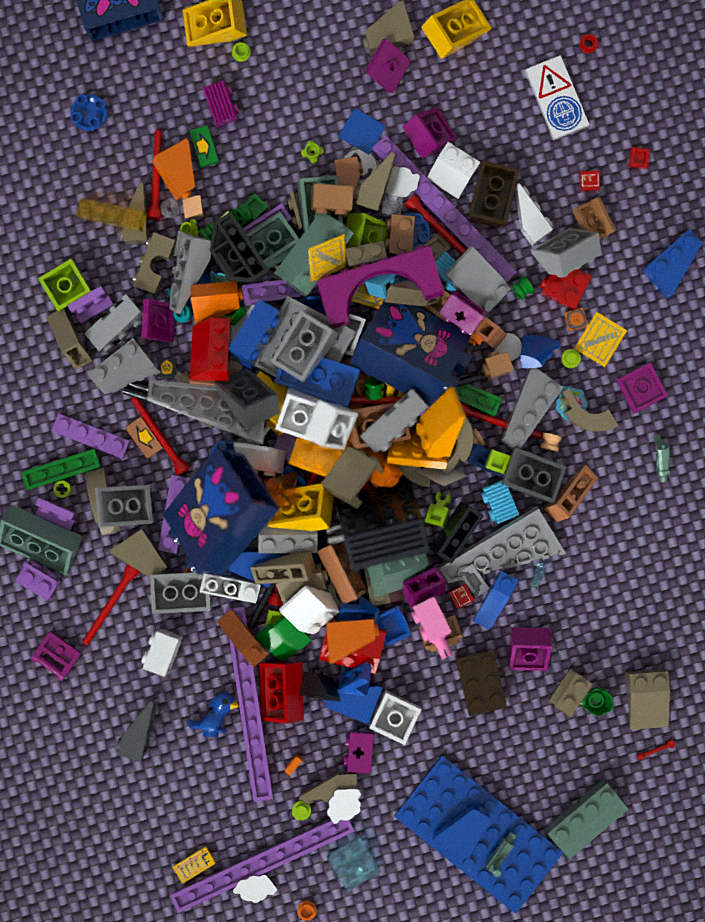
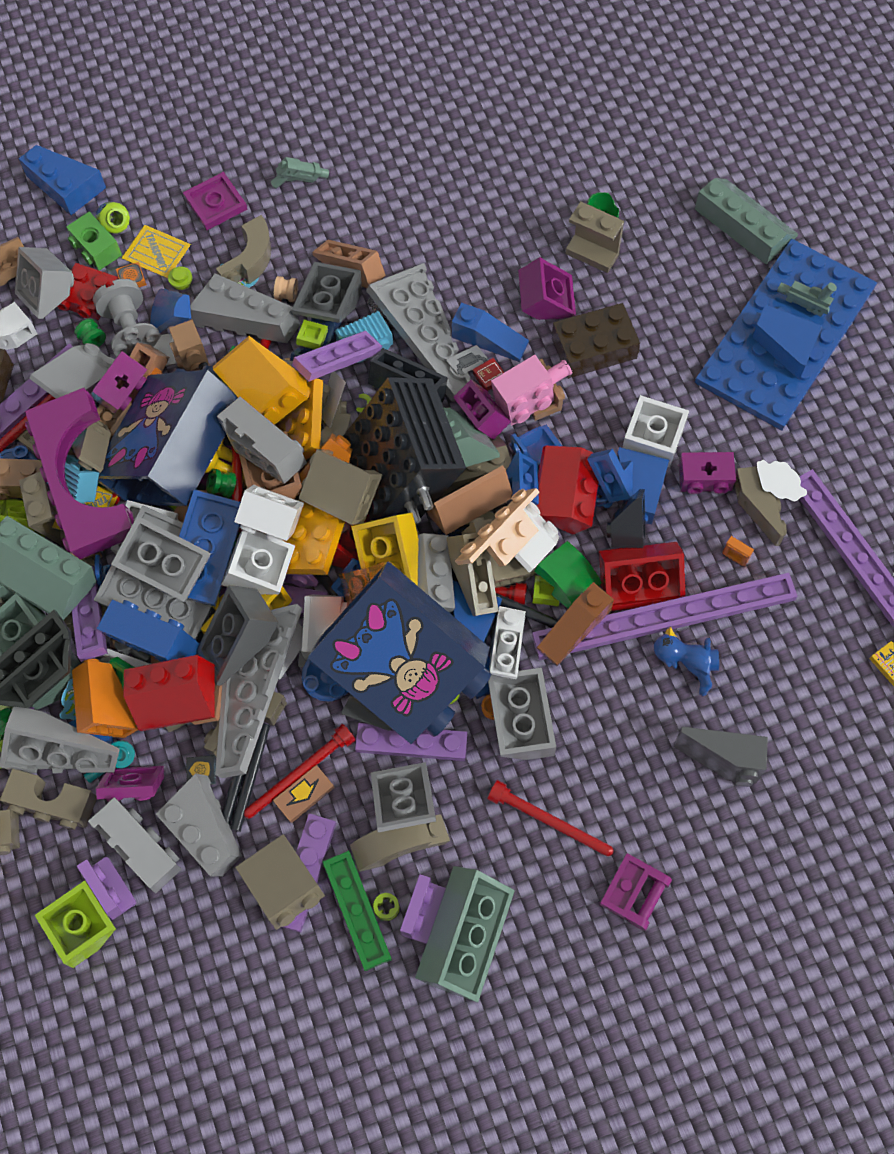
camera: 90 degrees left, 20 degrees down
medium lavender bracket [15,560,61,601] -> none
dark tan slope [46,309,92,370] -> none
dark tan slope [110,529,169,577] -> none
white brick [142,629,183,677] -> none
lime plate [292,800,311,820] -> none
yellow sticker [308,234,346,282] -> none
orange slope [326,619,378,664] -> none
clear light blue slope [327,836,381,892] -> none
clear light blue tile [530,562,545,590] -> none
dark tan slope [625,669,670,730] -> none
red hinge [637,740,675,760] -> none
none -> bright green brick [66,211,122,271]
none -> light grey piece [93,279,161,357]
none -> lime head [96,201,130,234]
none -> dark tan panel [235,834,325,930]
none -> medium lavender plate [292,330,382,381]
none -> light nougat bracket [455,488,539,567]

